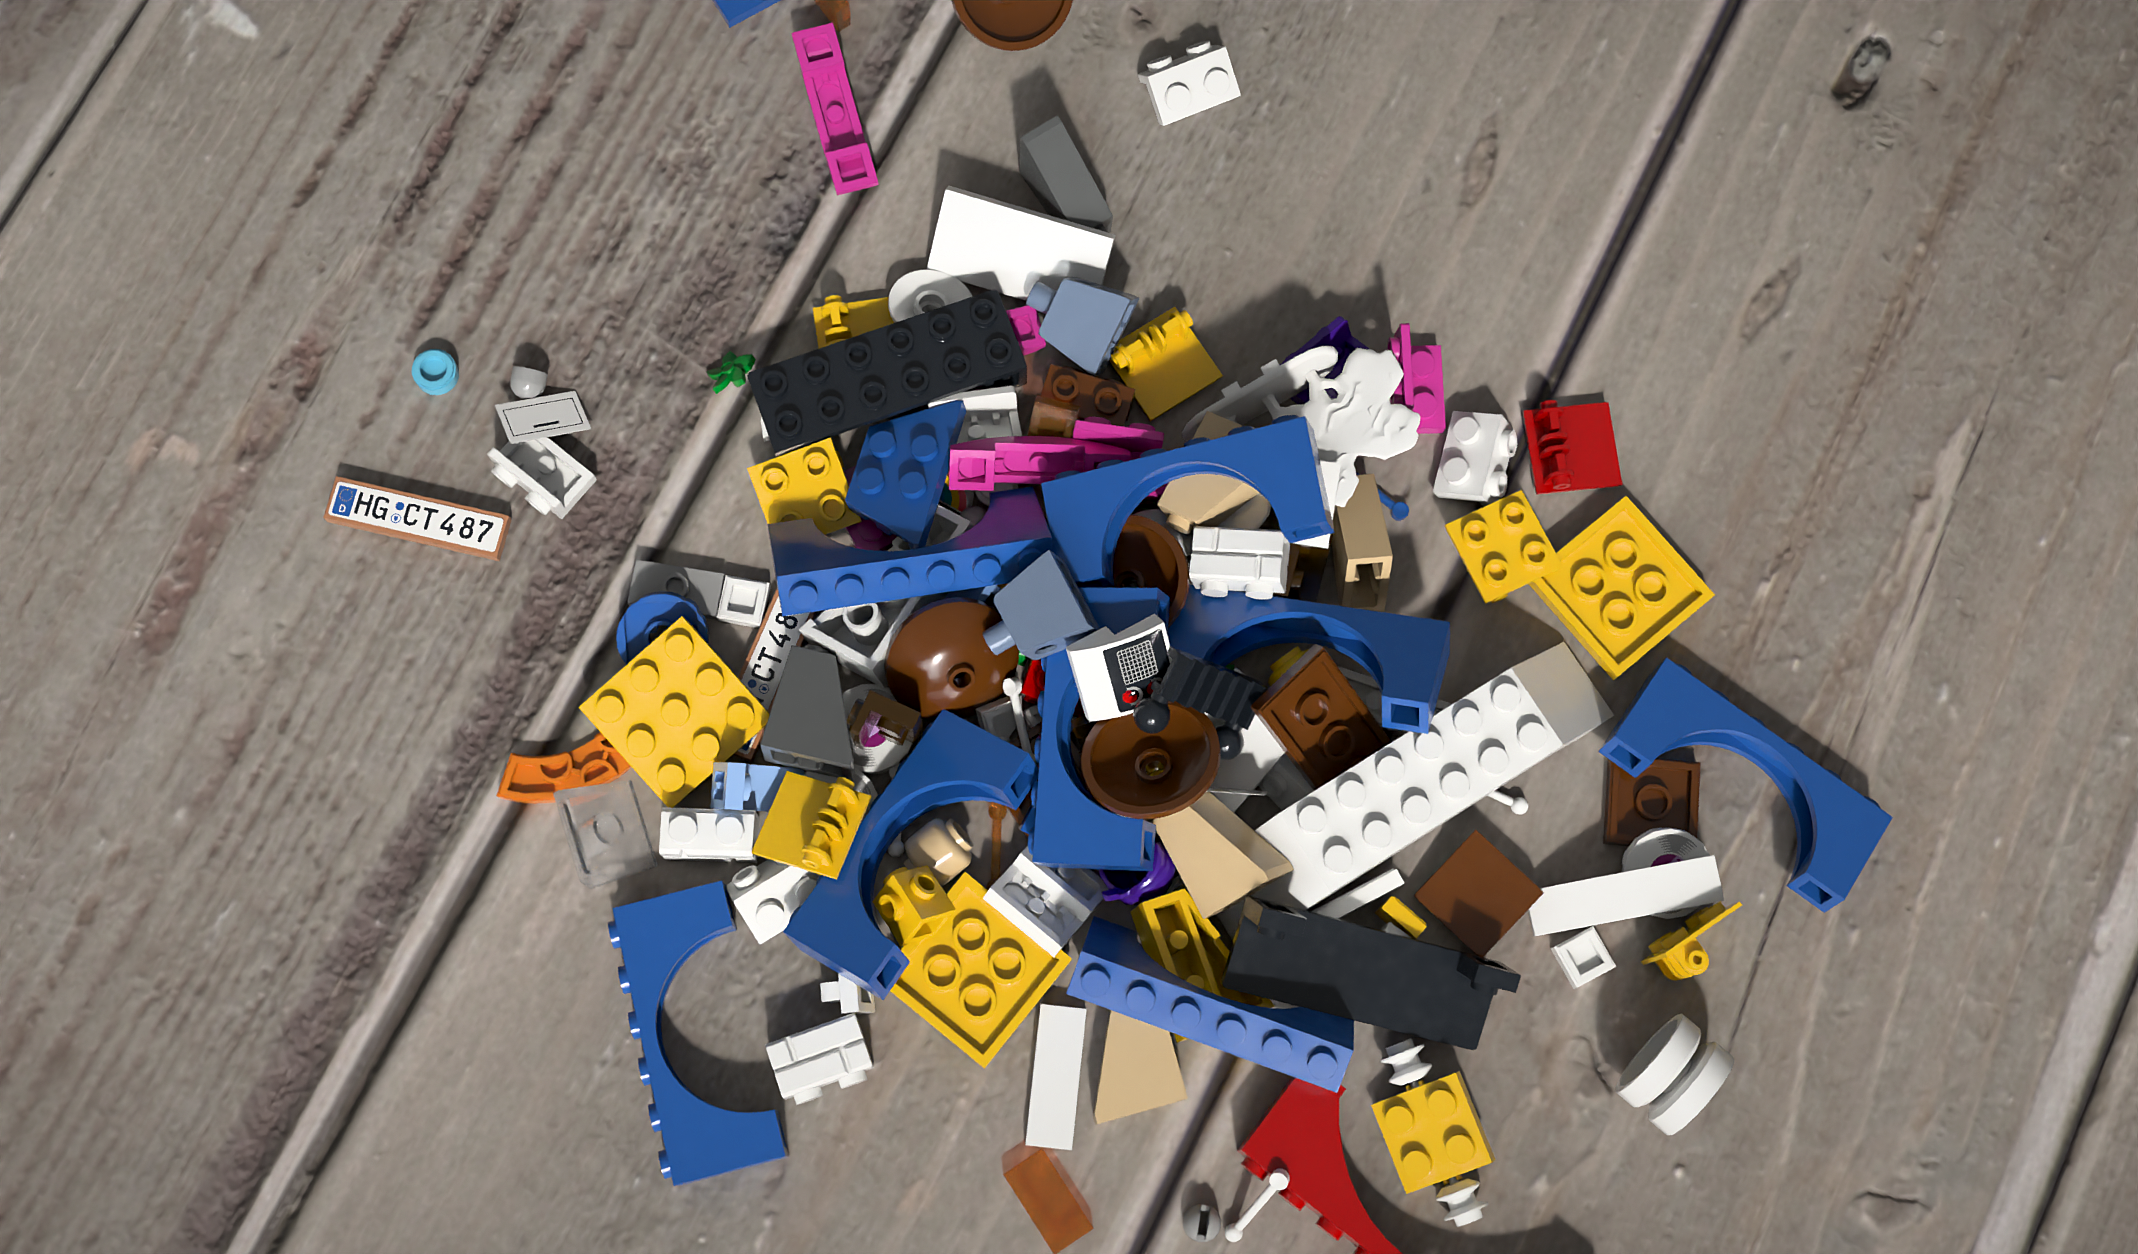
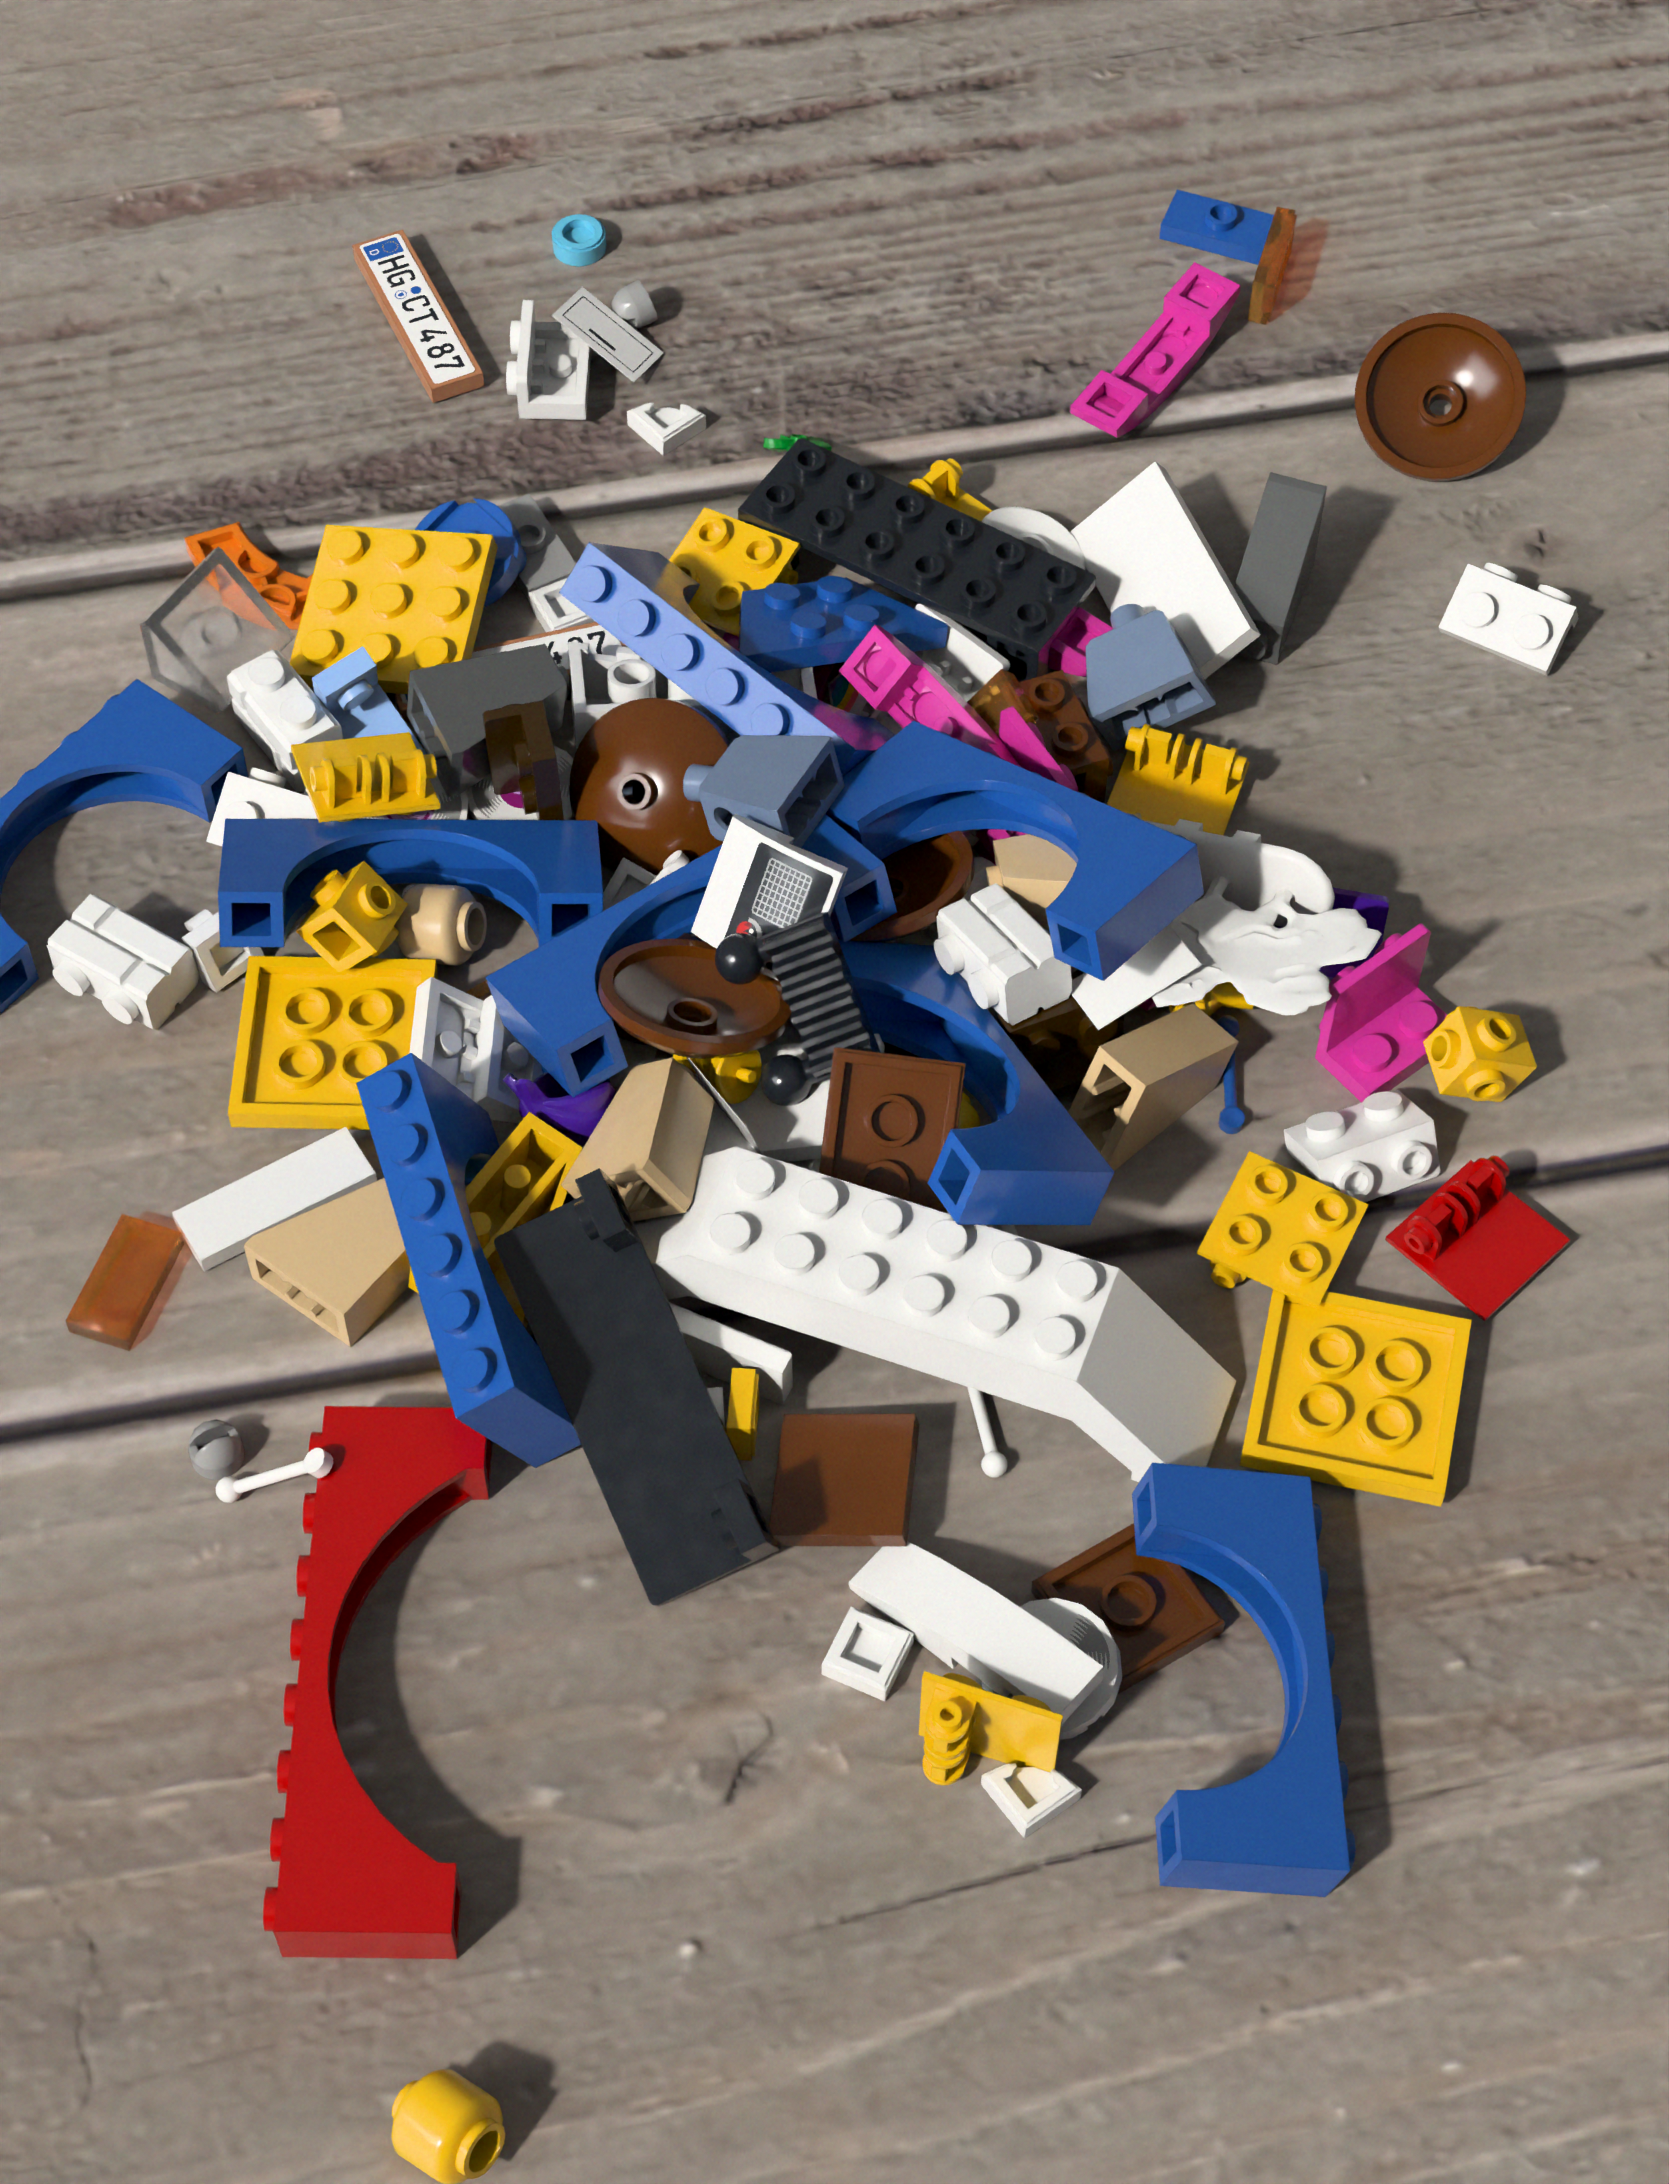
camera: 60 degrees right, 20 degrees down
yellow plate [1371,1039,1496,1227] -> none
white wheel [1615,1014,1734,1135] -> none
none -> white tile [627,403,706,456]
none -> white tile [981,1763,1082,1839]
none -> yellow brick [1423,1006,1537,1103]

